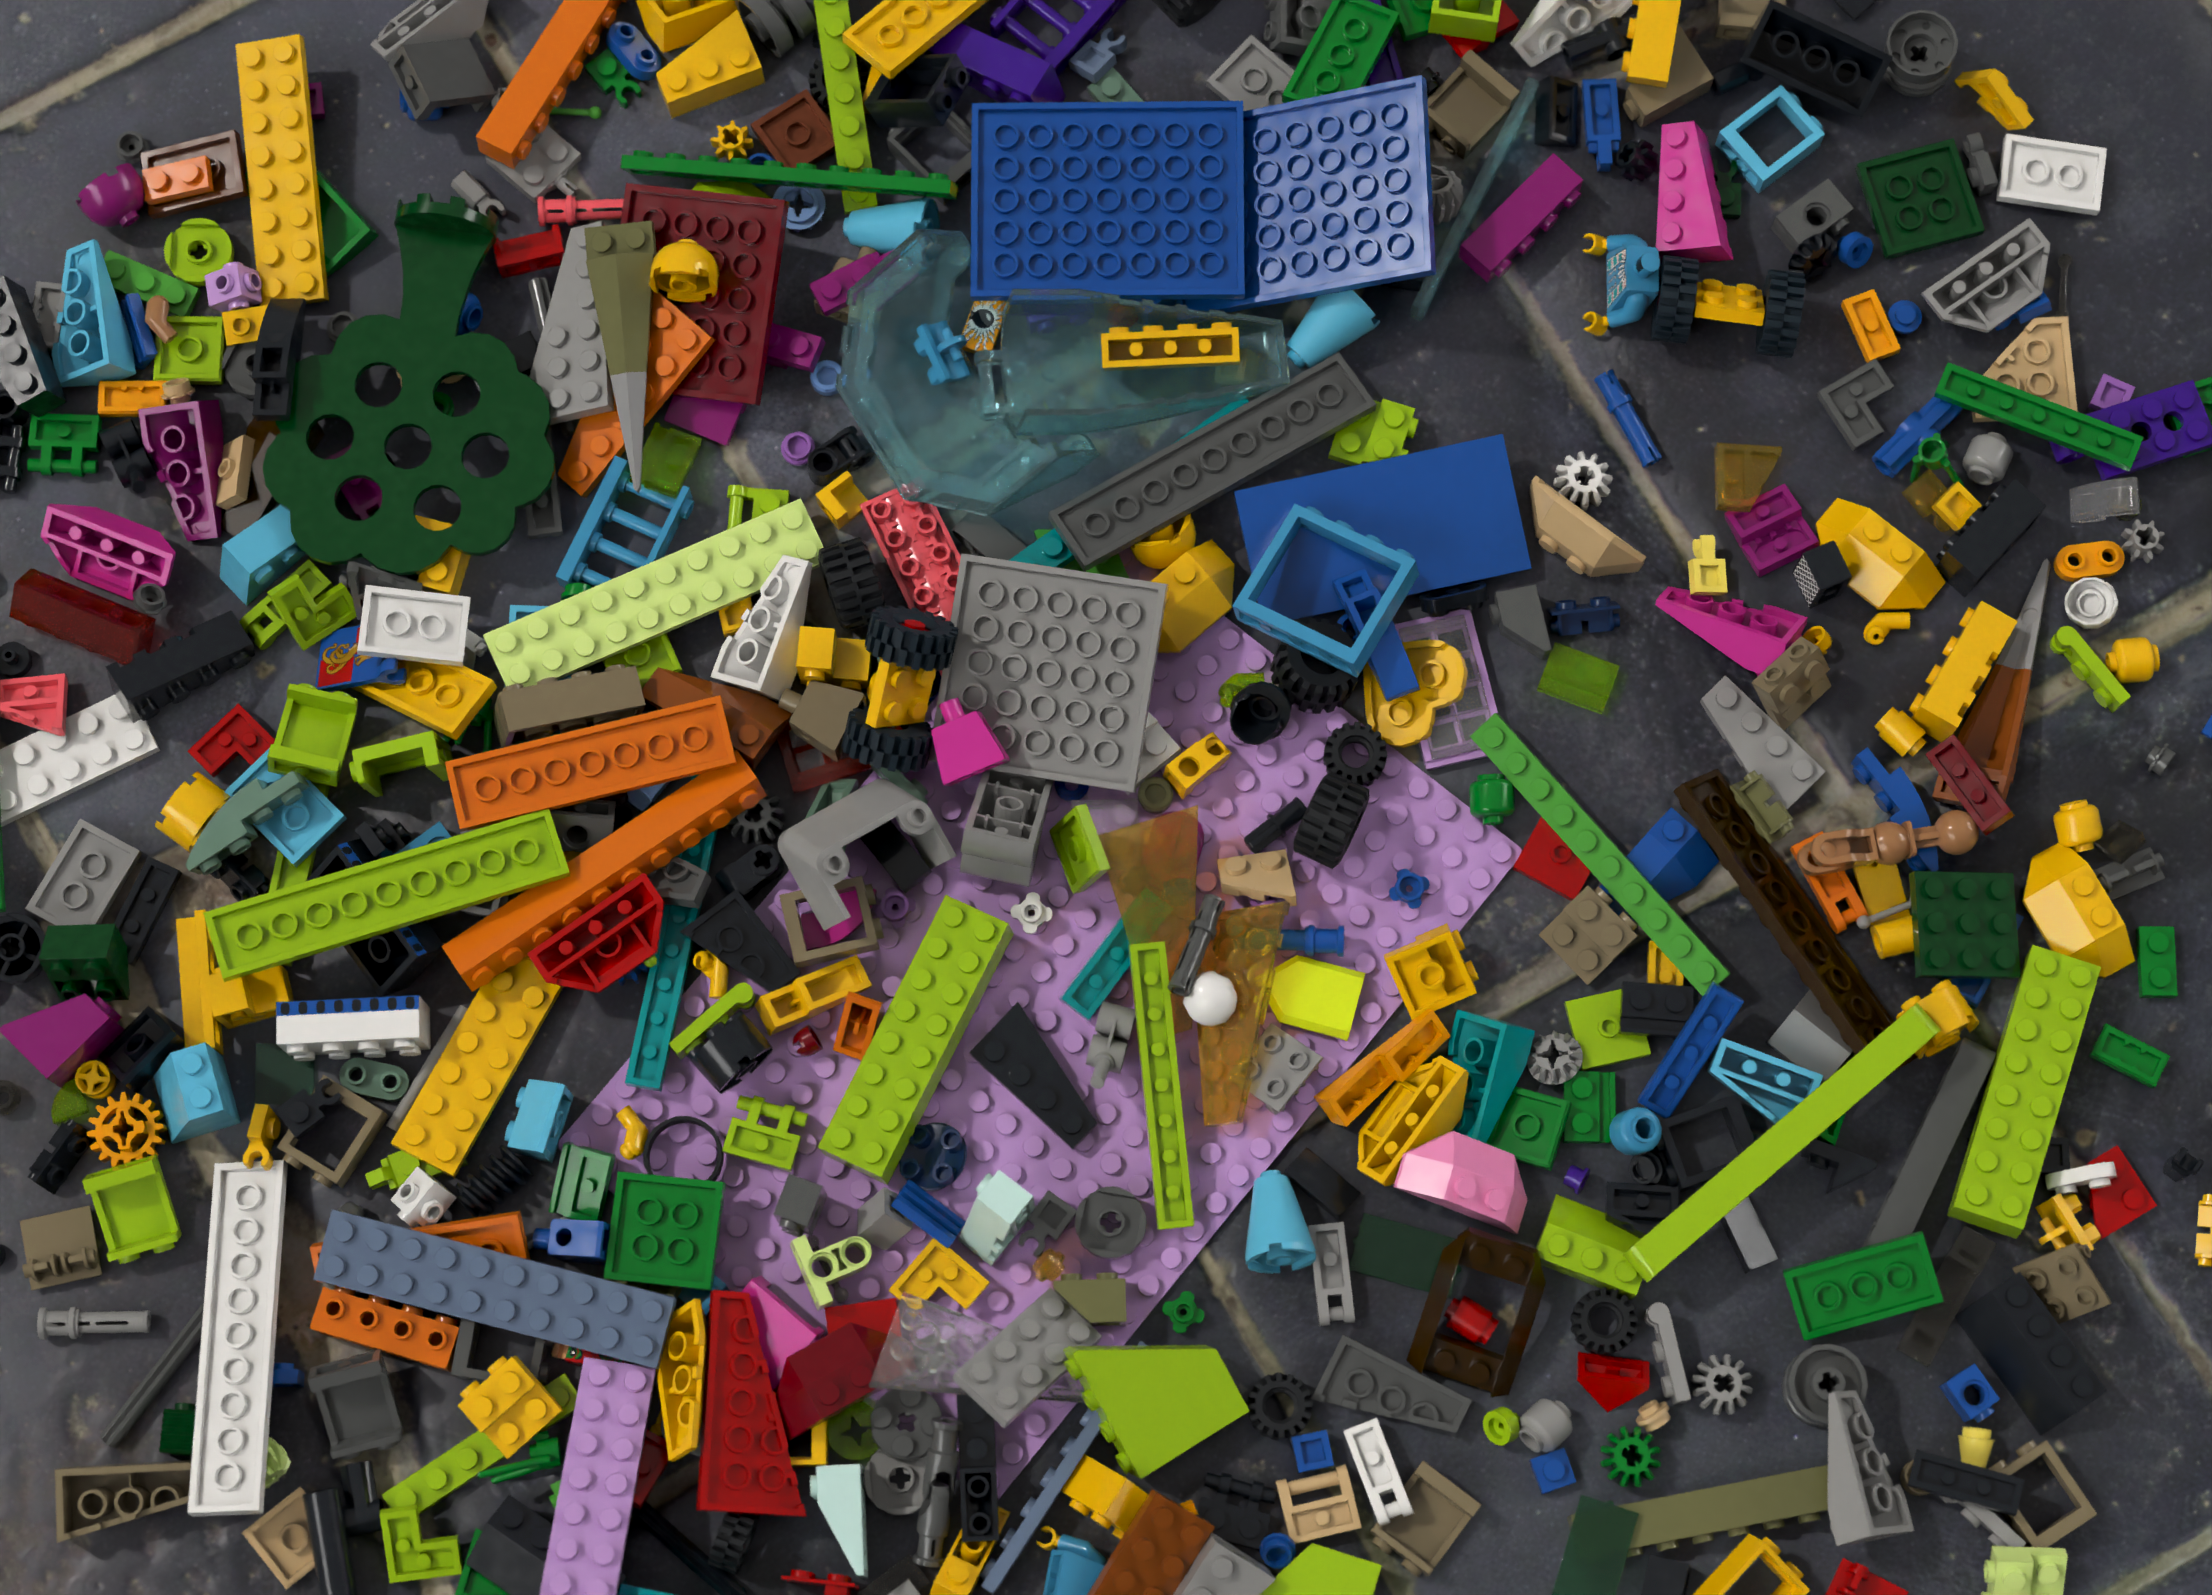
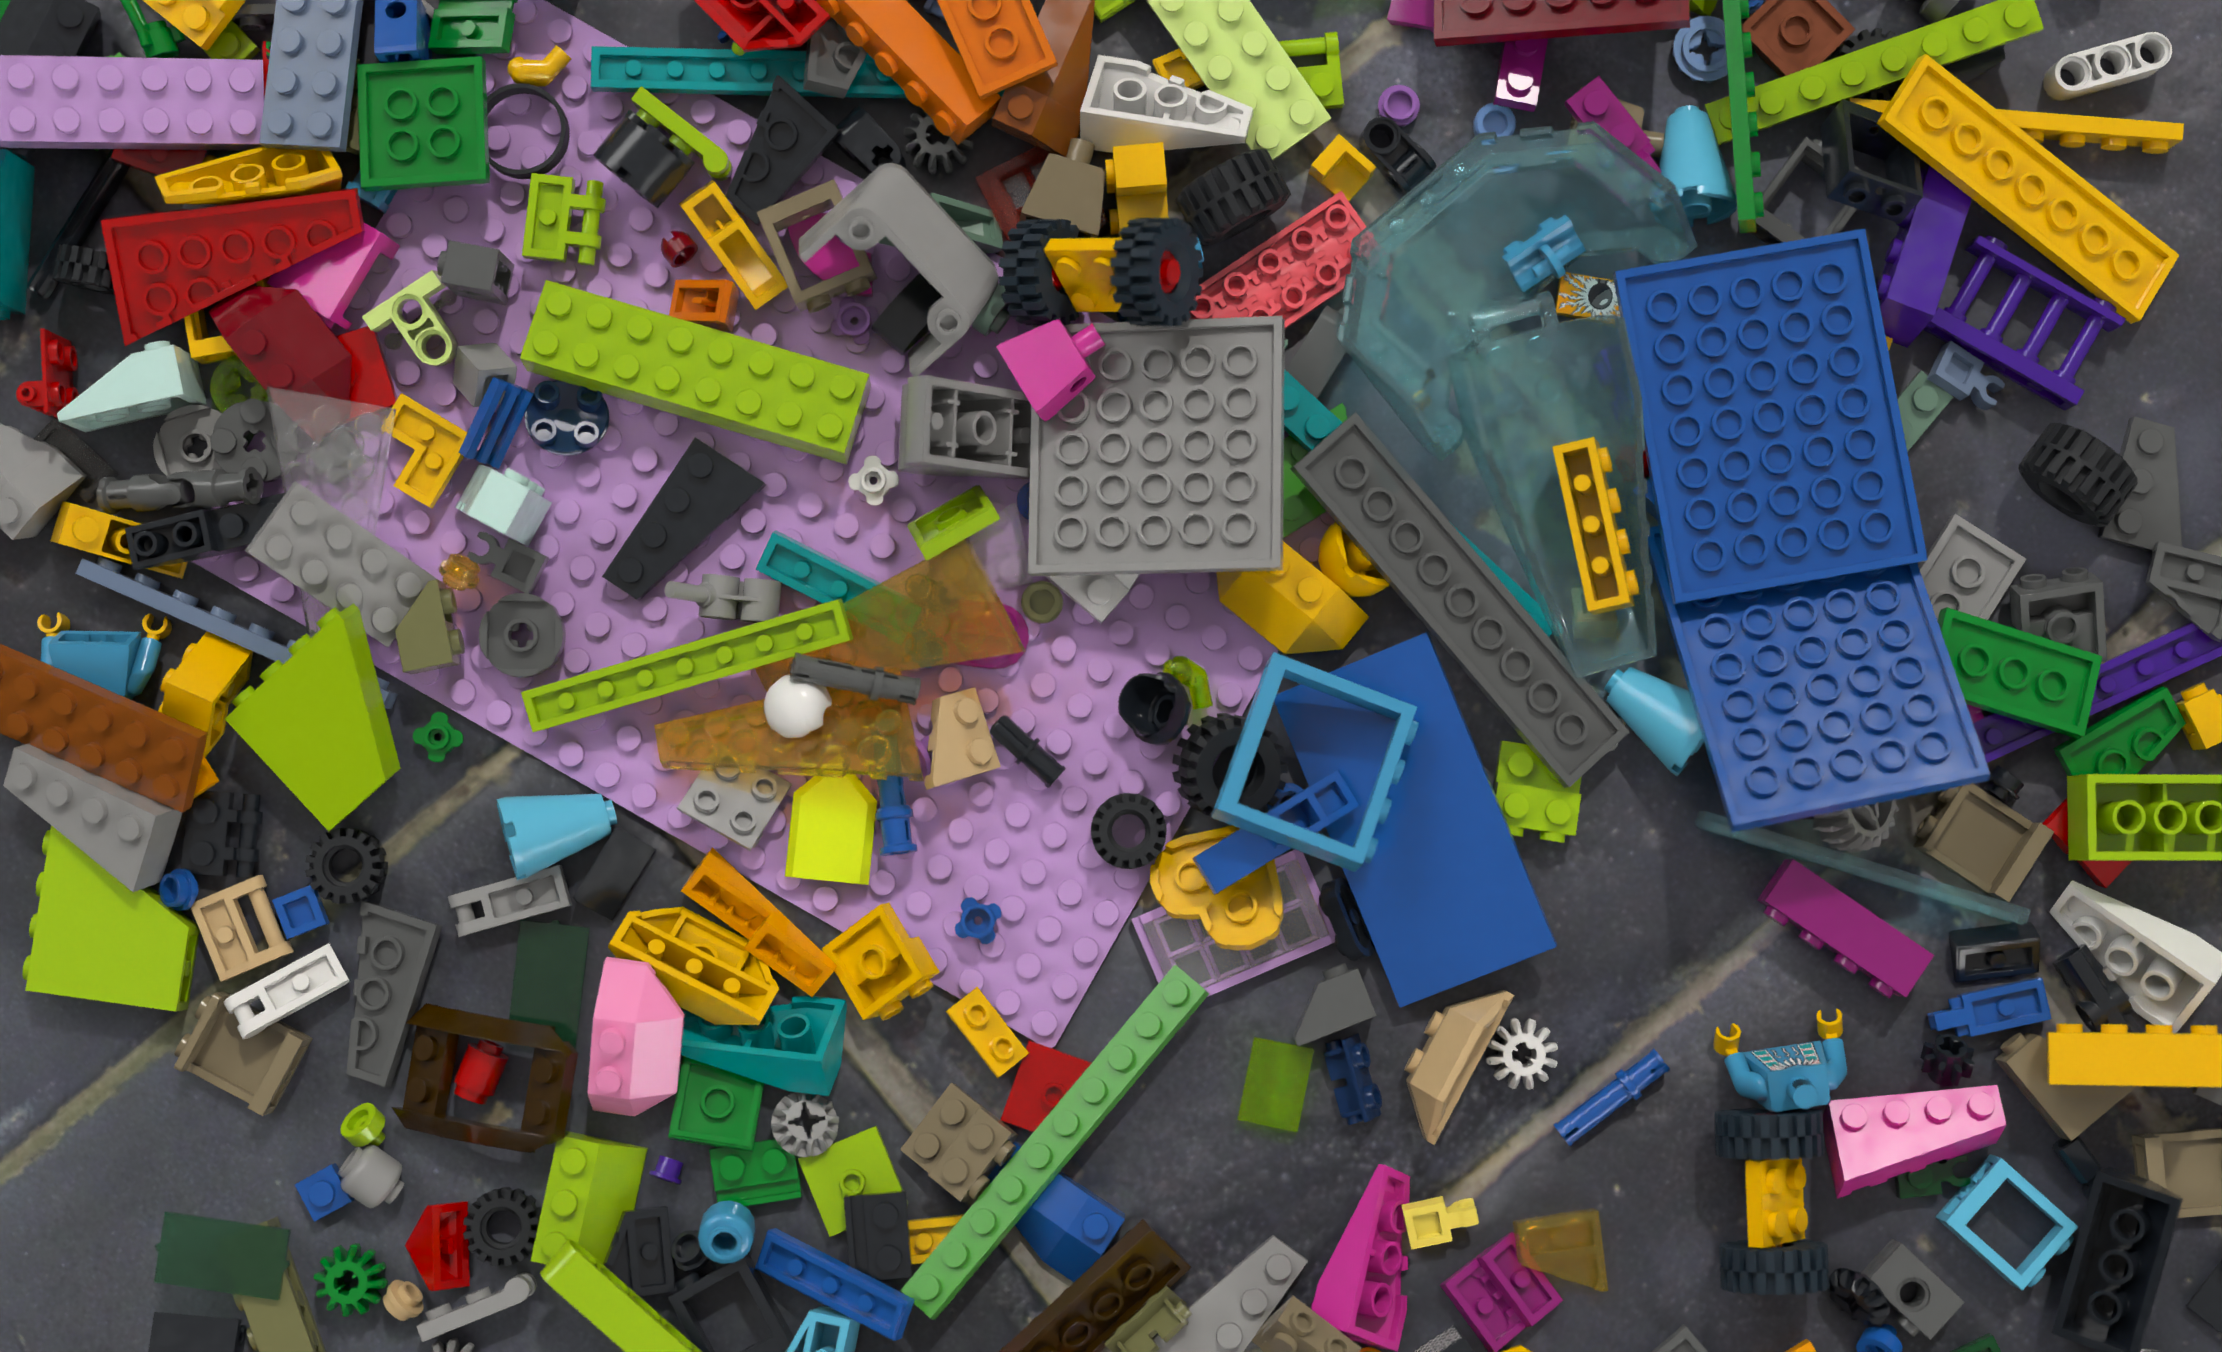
camera: 80 degrees right, 10 degrees up
yellow arm [693,951,729,999] -> none
yellow leg [1163,732,1232,799] -> none
black tyre [1293,771,1370,869] -> none
green head [1469,774,1515,825] -> none
none -> yellow hinge [946,987,1029,1078]

